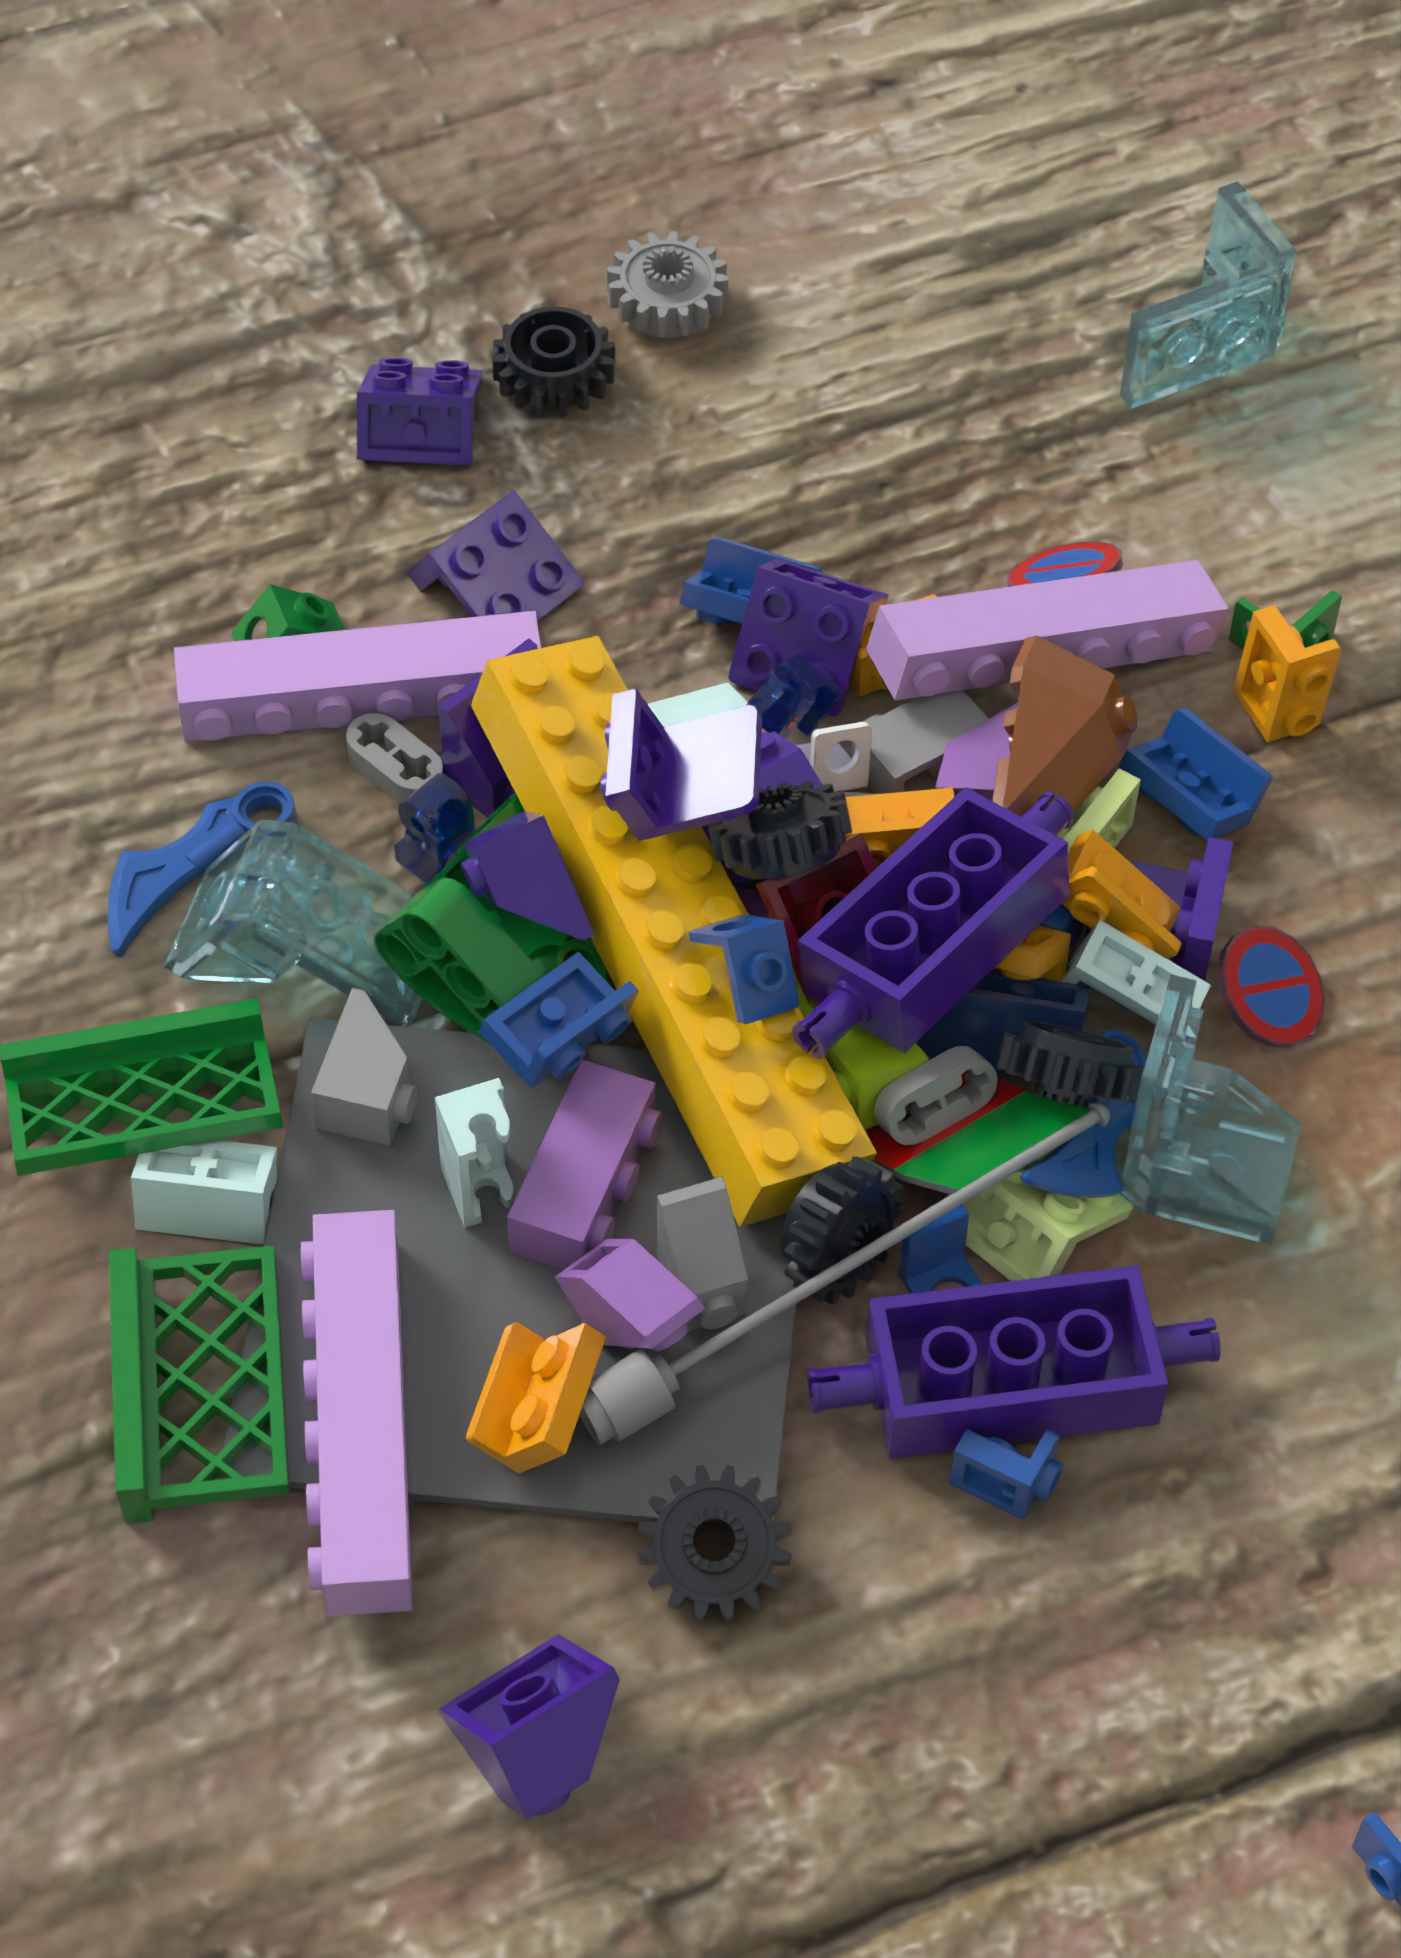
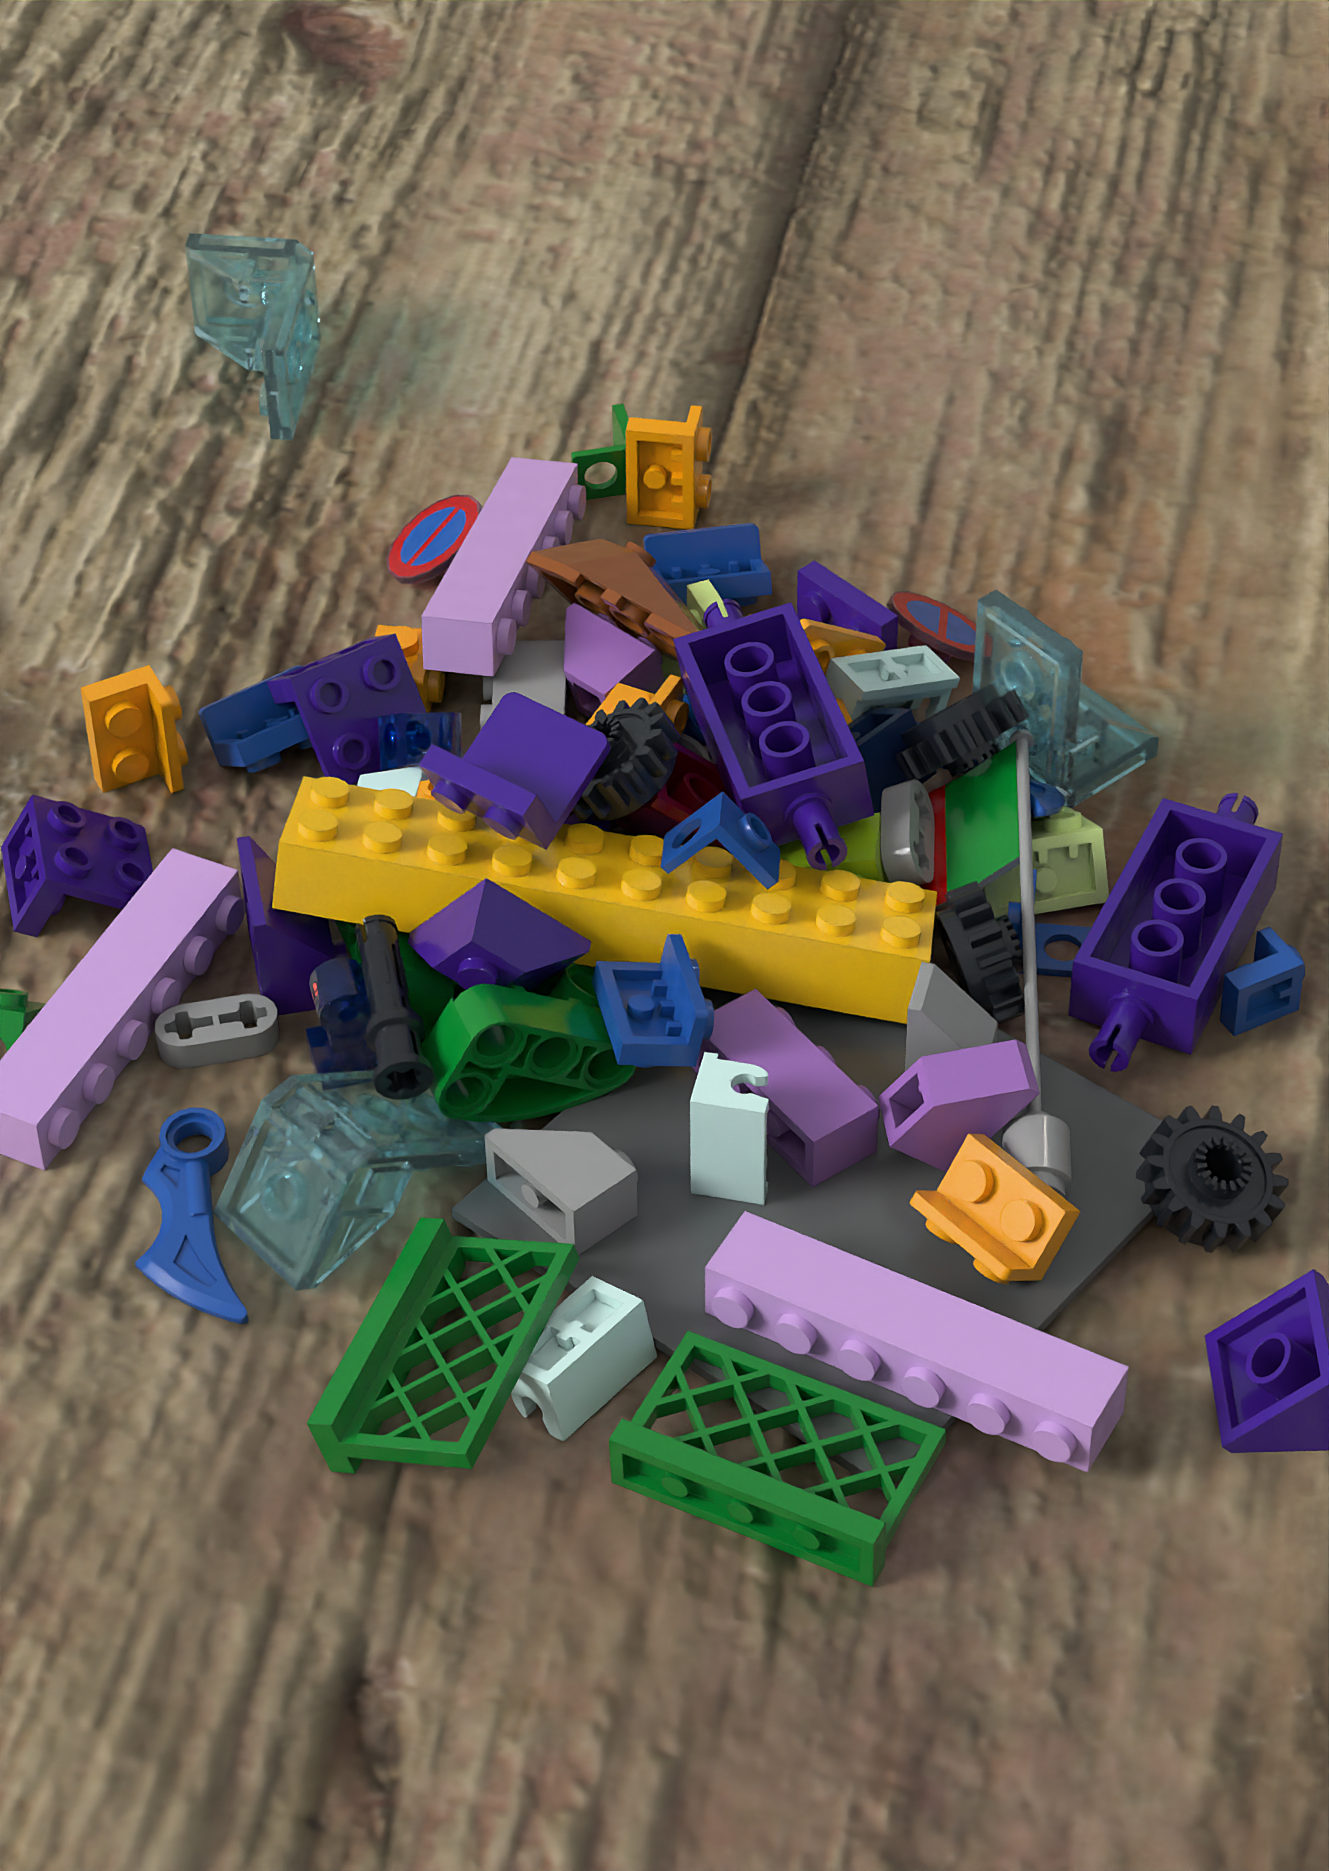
camera: 55 degrees left, 10 degrees down
none -> light orange bracket [80,665,188,793]
none -> black pin [355,915,434,1100]

